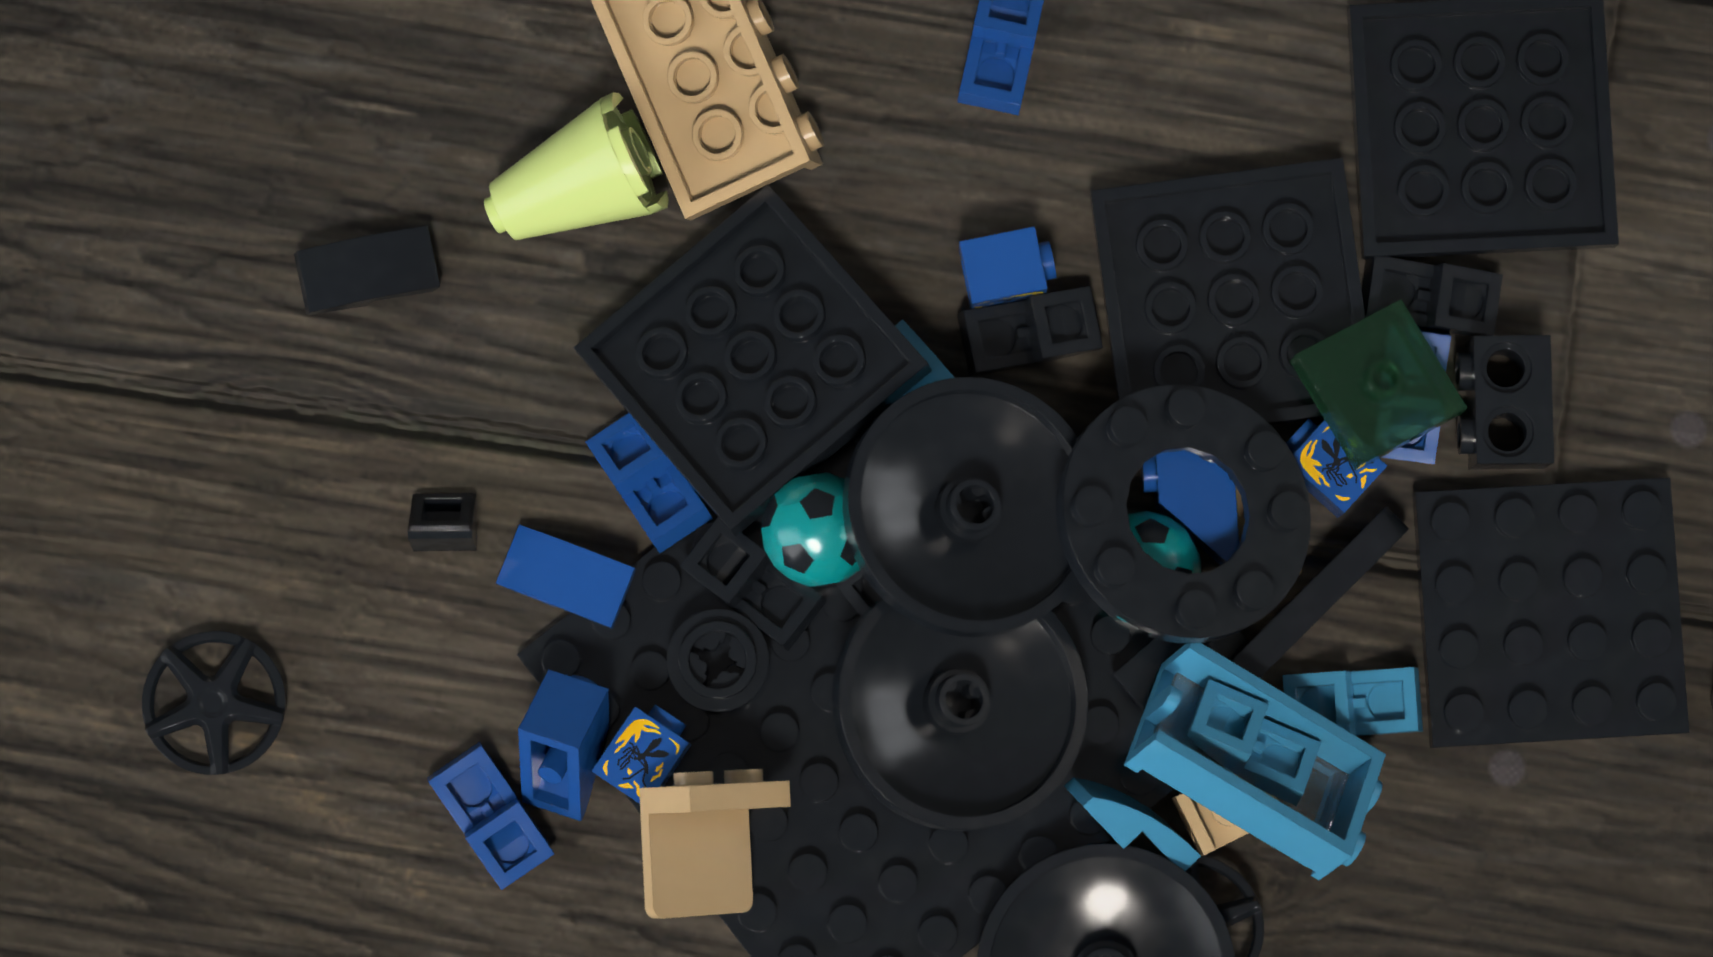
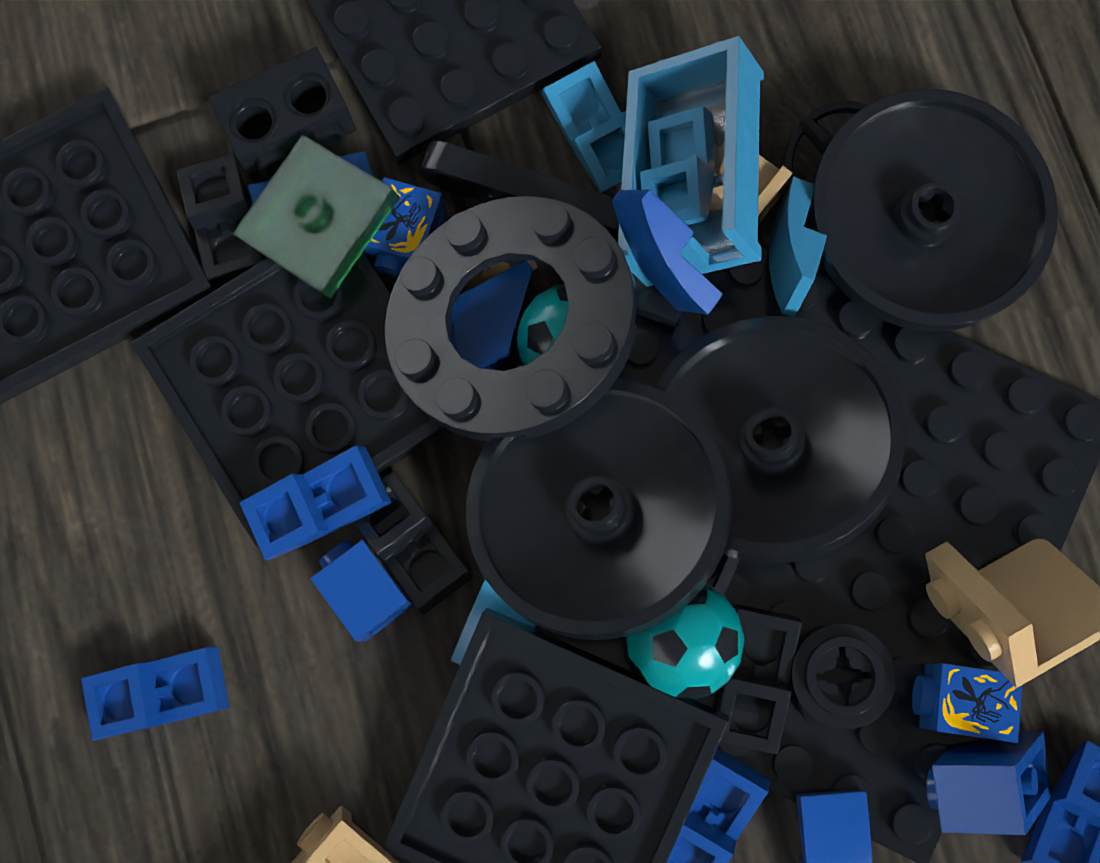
camera: 115 degrees left, 5 degrees down
none -> blue slope [239,445,392,560]
none -> blue slope [612,189,723,315]

